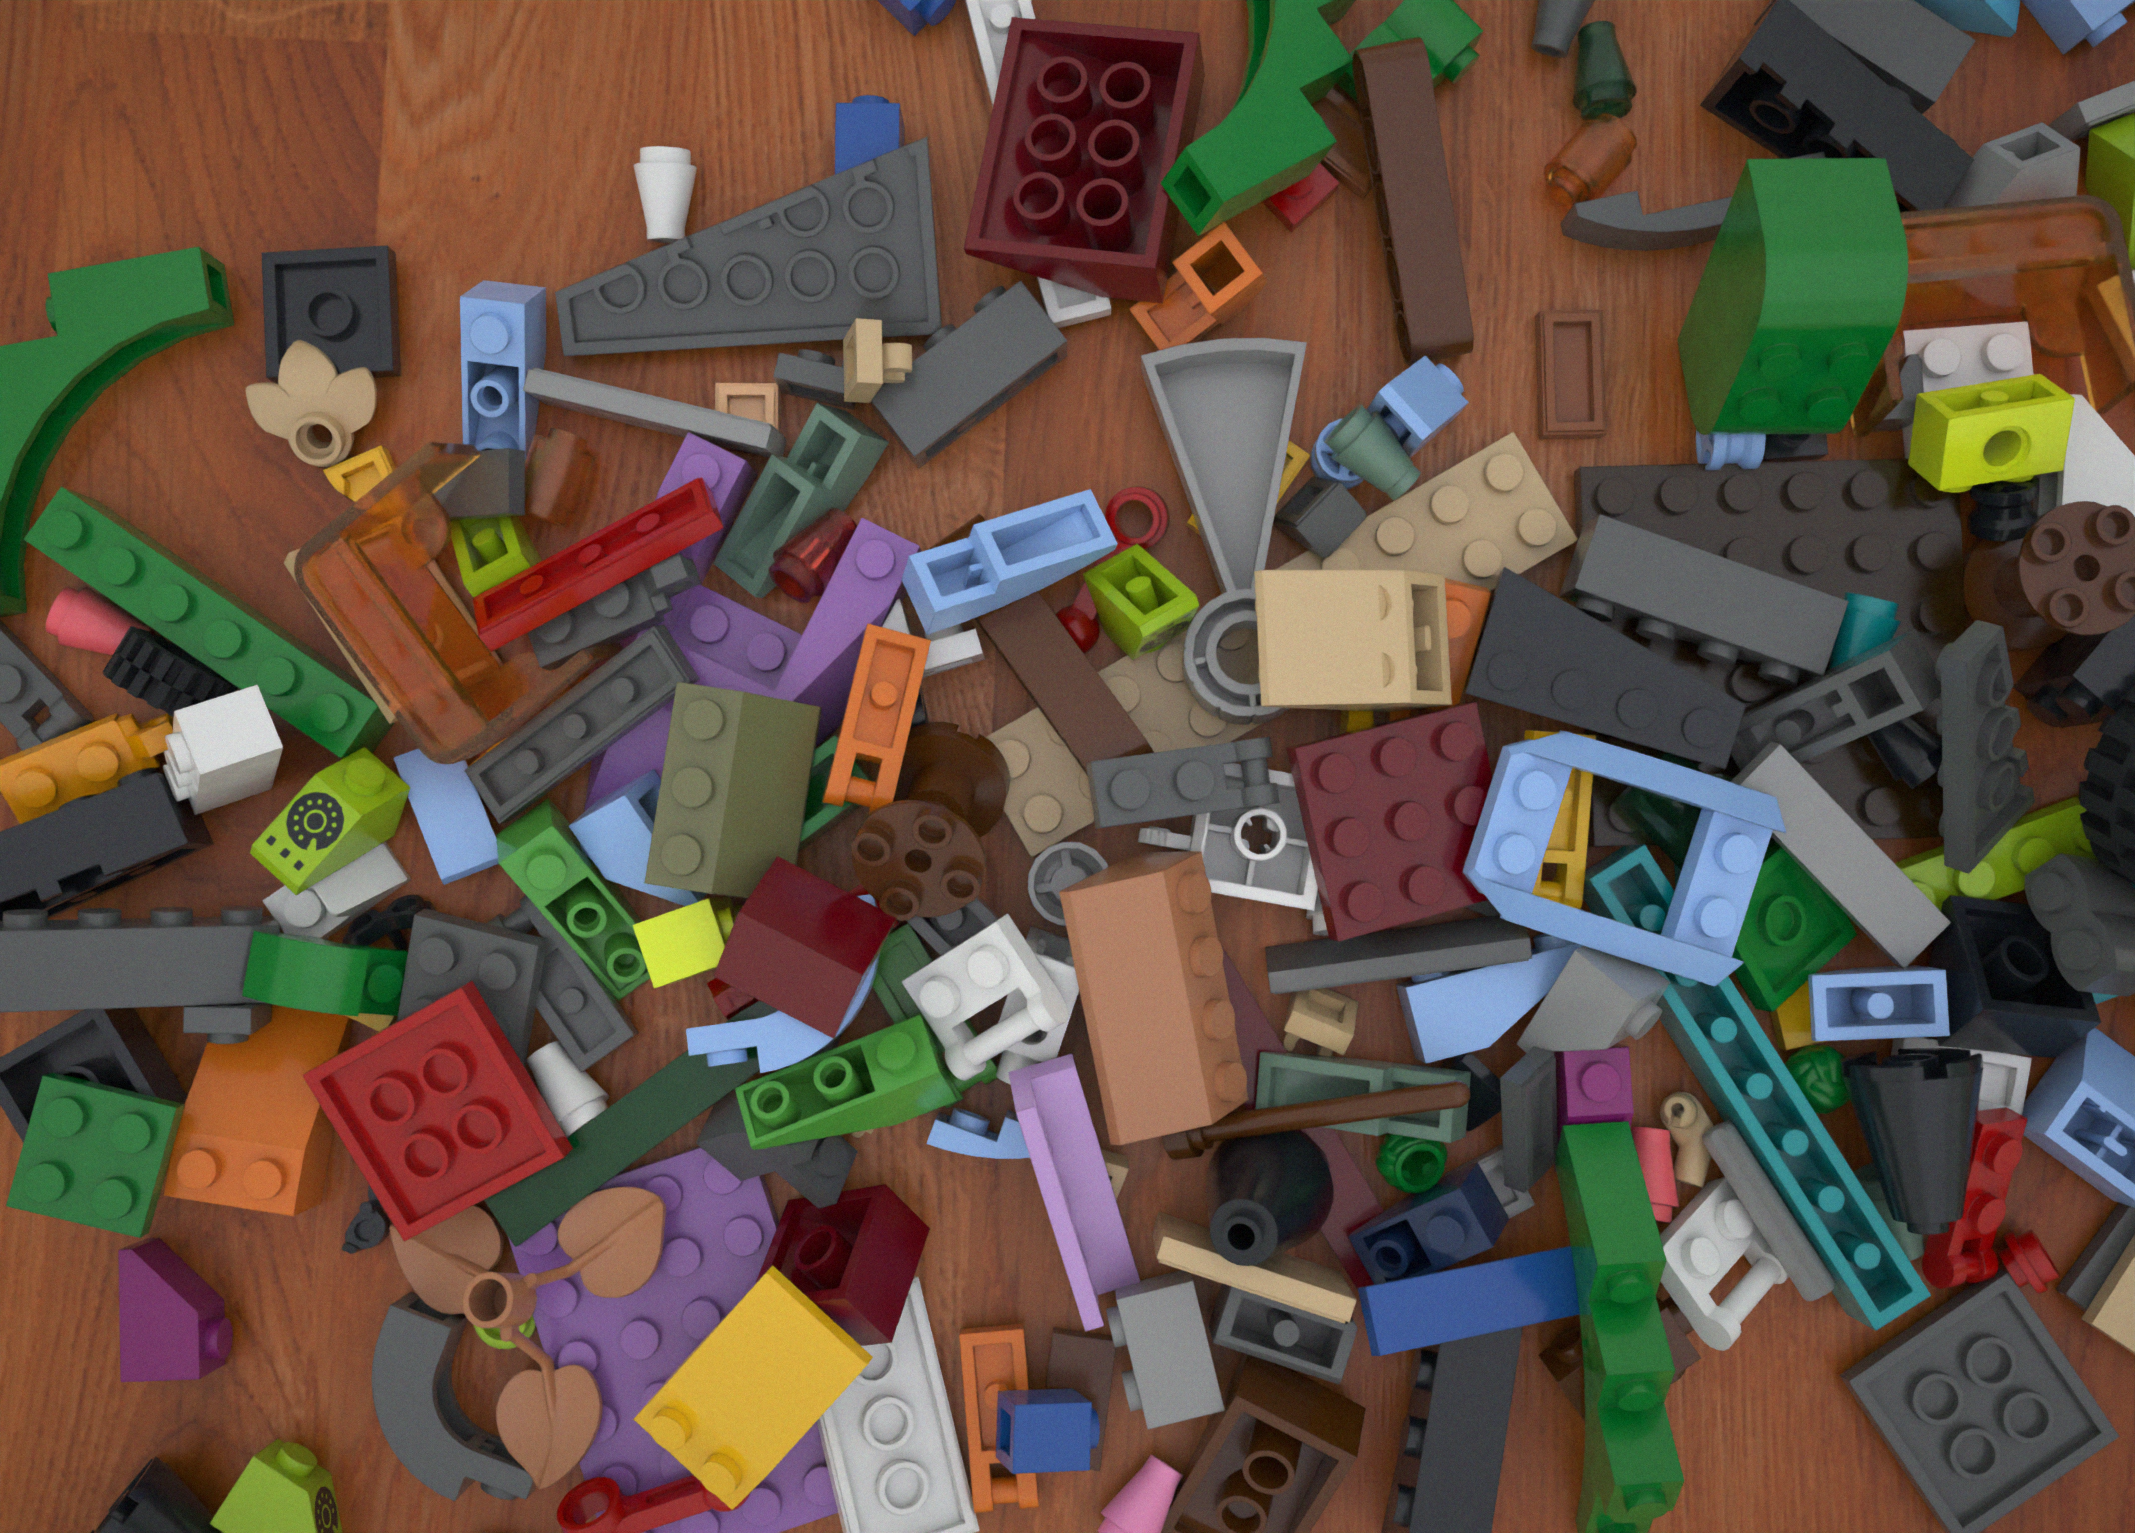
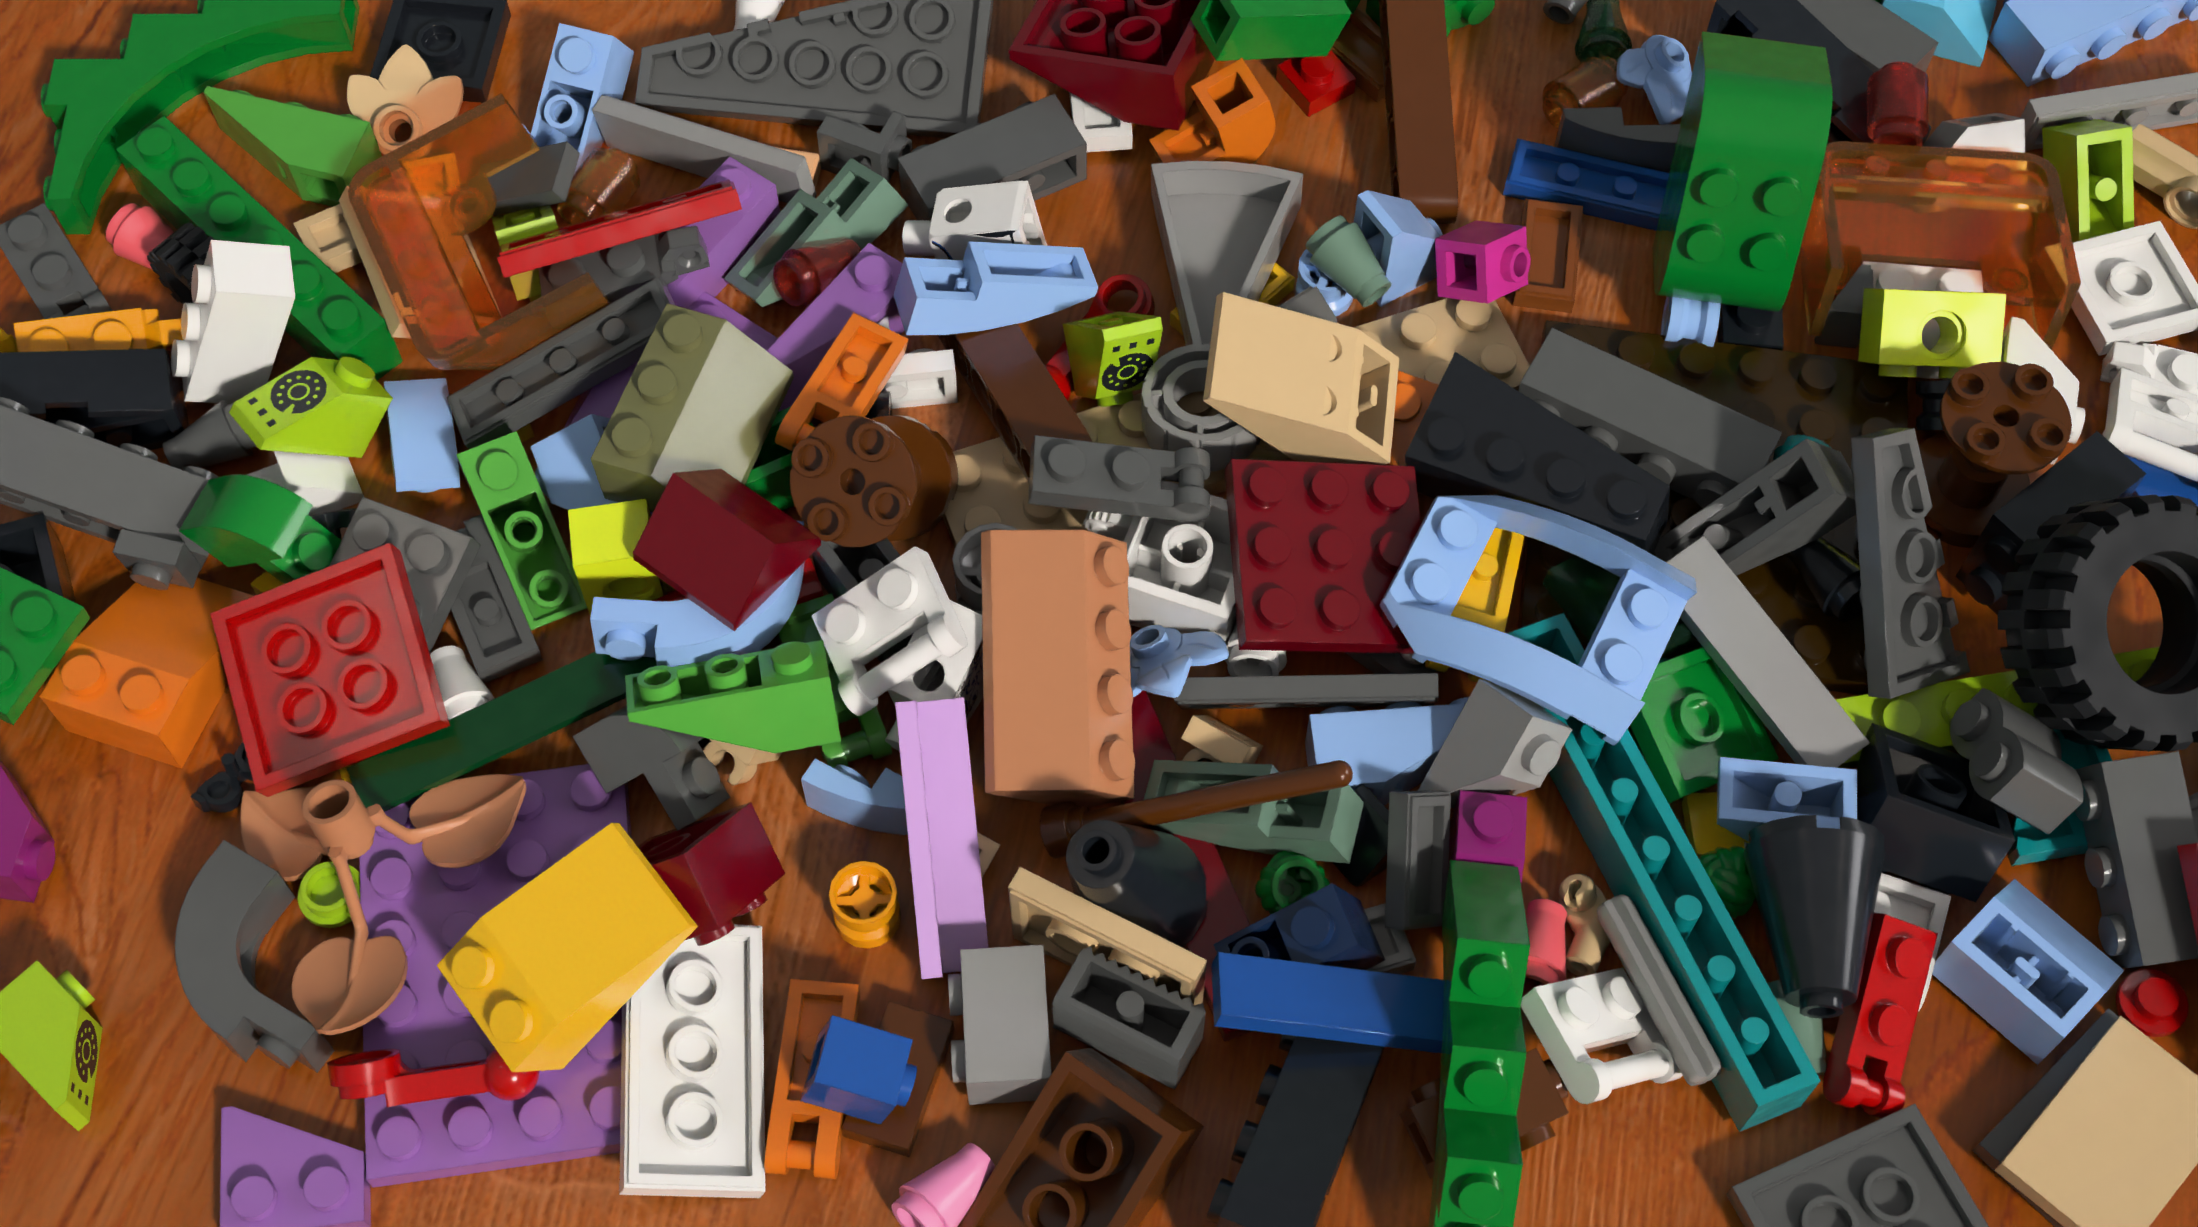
camera: 10 degrees right, 25 degrees down
tan tile [843,318,912,403] -> none
red plate [1999,1229,2060,1294] -> none
none -> dark grey cone [162,400,257,470]
none -> bright green slope [203,86,383,207]
none -> tan plate [293,204,362,273]
none -> light orange wheel [829,861,901,949]
none -> white torso [902,181,1047,260]
none -> light blue plate [1130,625,1229,698]
none -> dark pink brick [1435,220,1531,304]
none -> blue tile [1503,138,1669,231]
none -> light blue plate [1616,35,1692,125]
none -> clear red brick [1867,62,1929,156]

